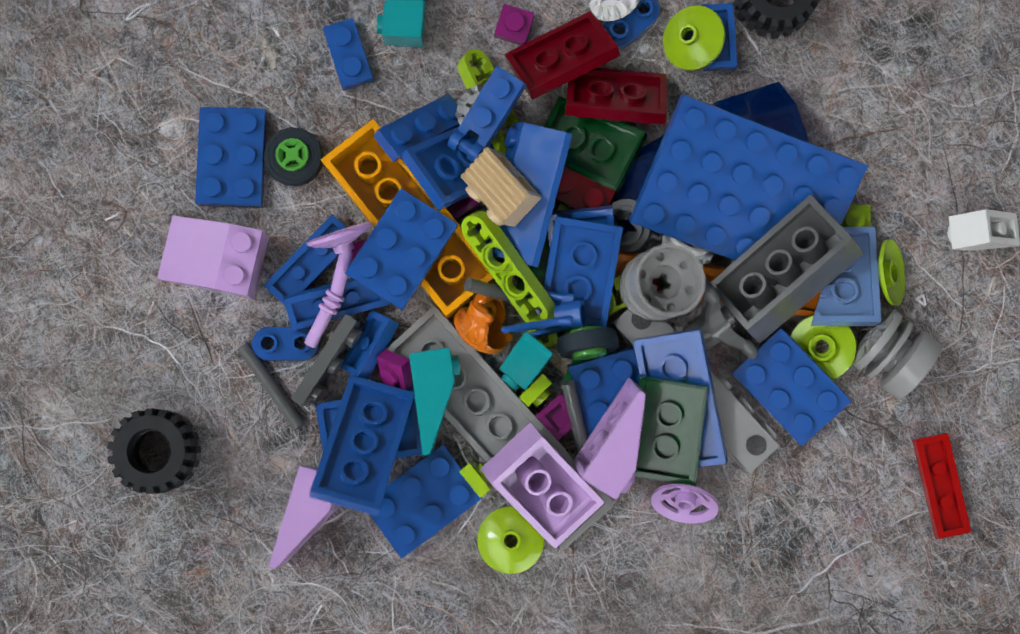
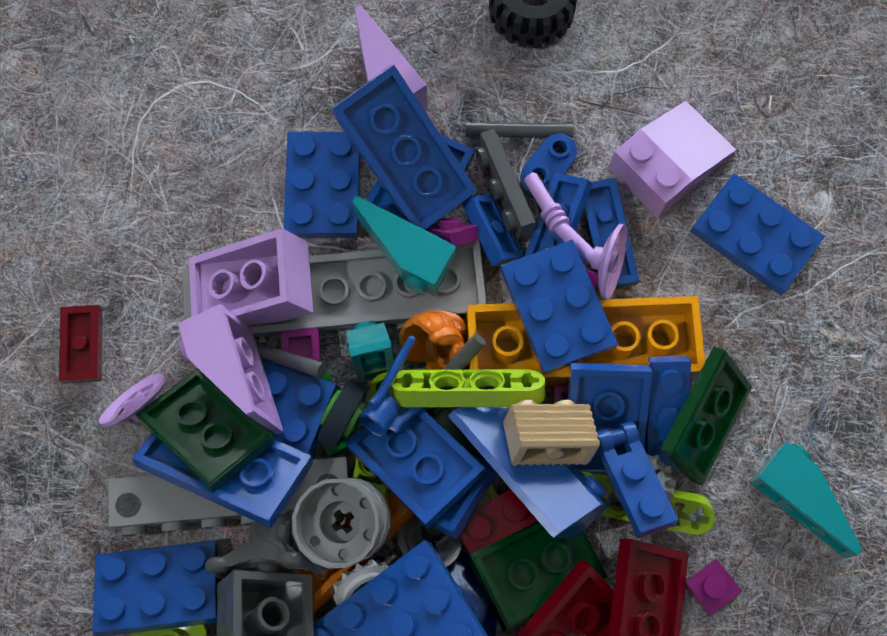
camera: 125 degrees right, 10 degrees down
black wheel [264,127,324,187] -> none
blue plate [322,18,374,91] -> none
lime plate [459,460,493,498] -> none
lime dish [477,506,544,574] -> none
lime plate [519,374,552,408] -> none
none -> dark red plate [59,305,102,384]
none -> dark green tile [661,347,752,485]

